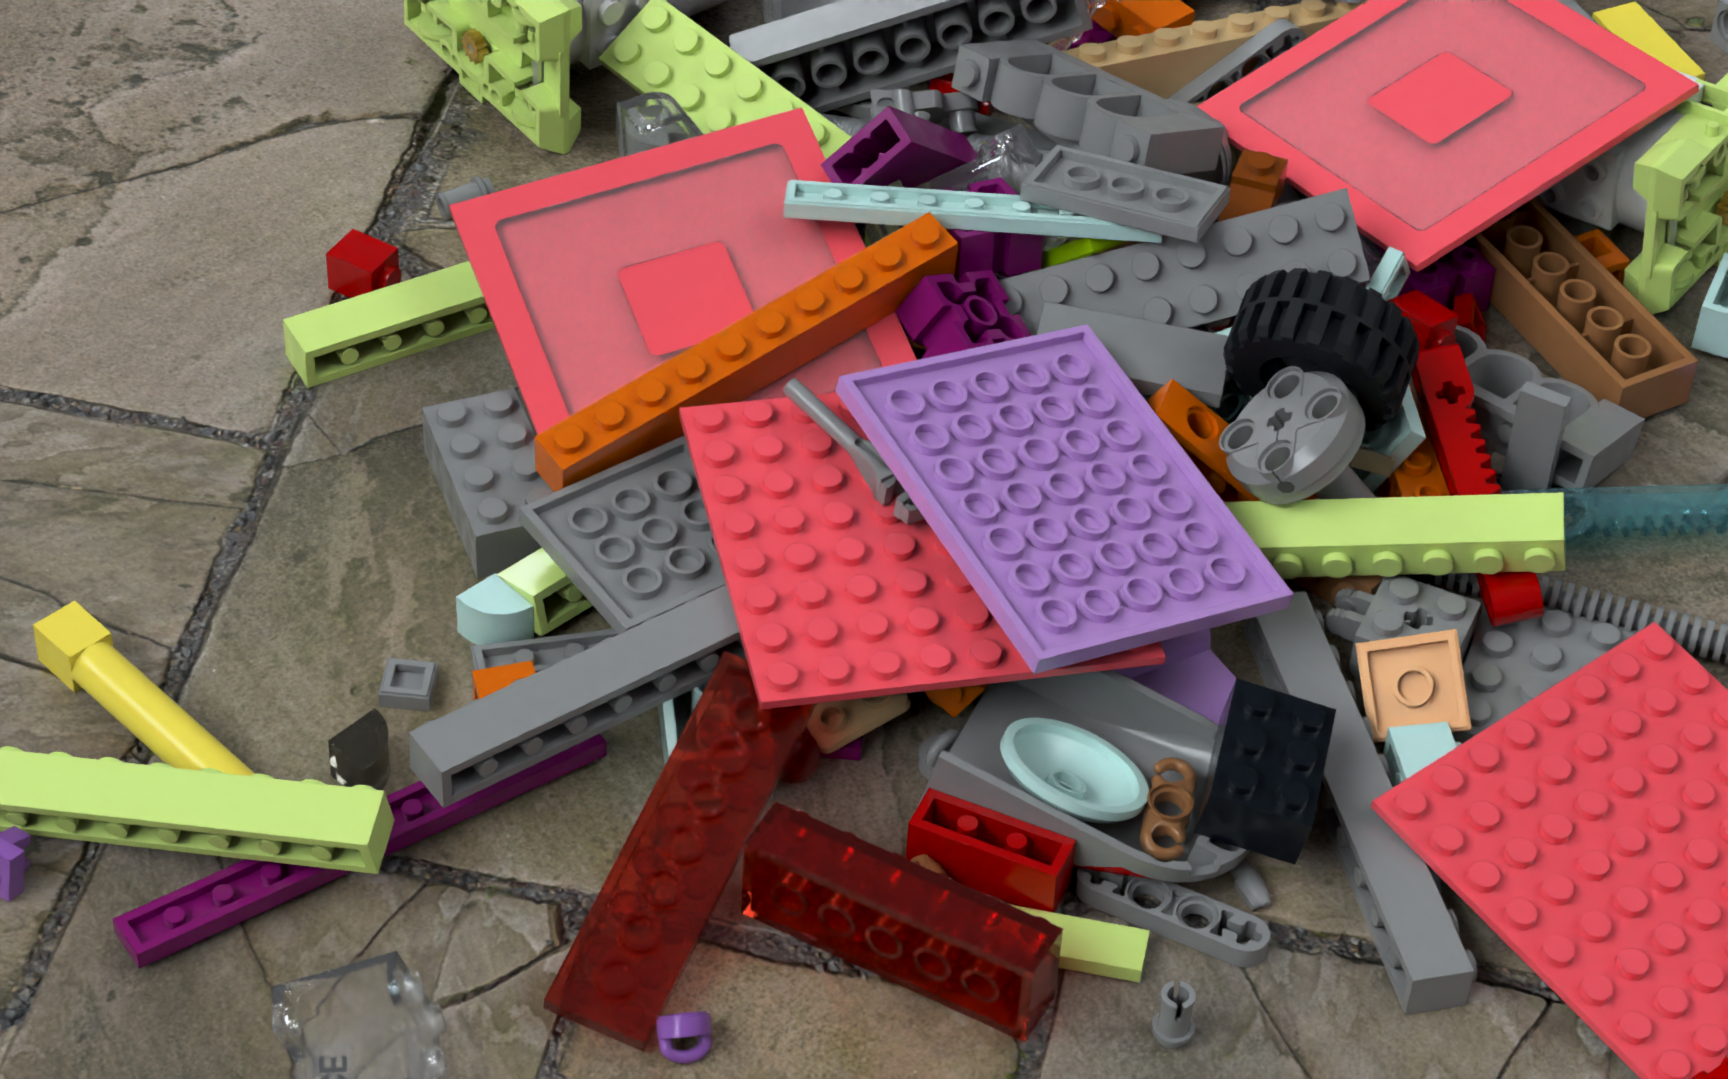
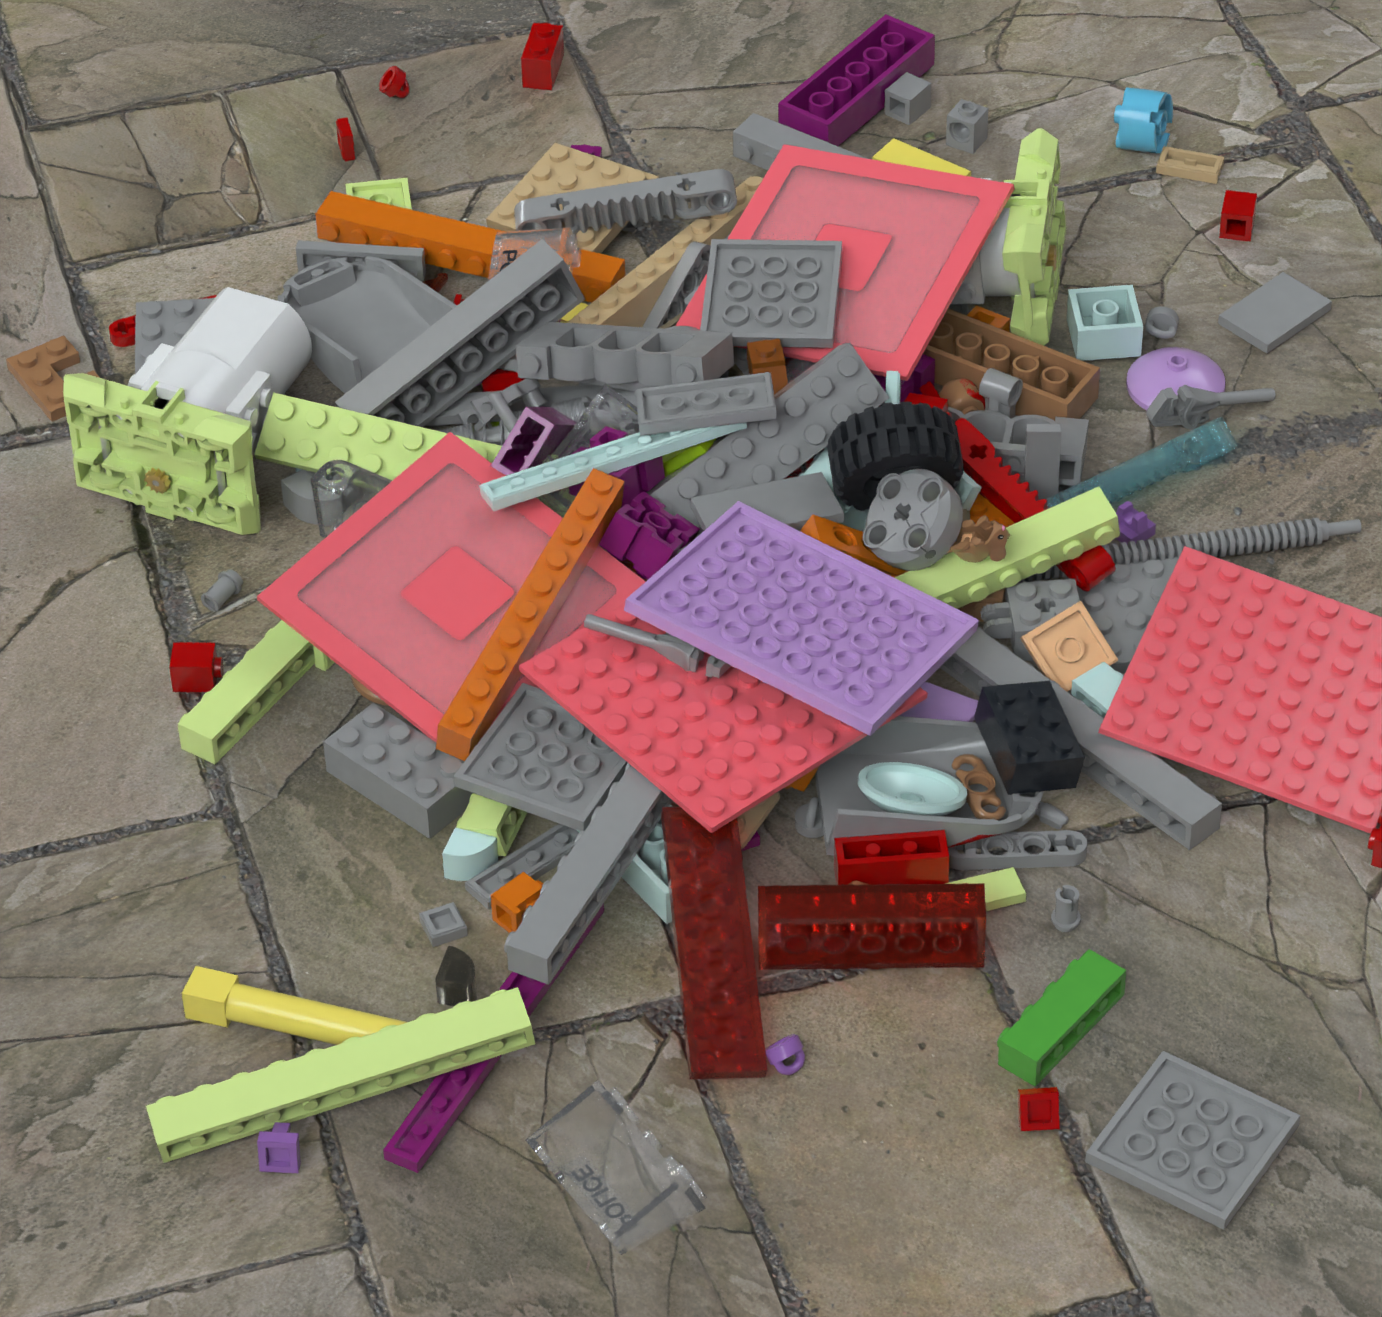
camera: 25 degrees left, 0 degrees up
none -> light grey plate [700,239,843,348]
none -> medium nougat head [939,378,985,415]
none -> medium nougat animal [946,515,1010,563]
none -> light grey piece [979,368,1023,419]
none -> medium lavender tile [1116,501,1156,545]

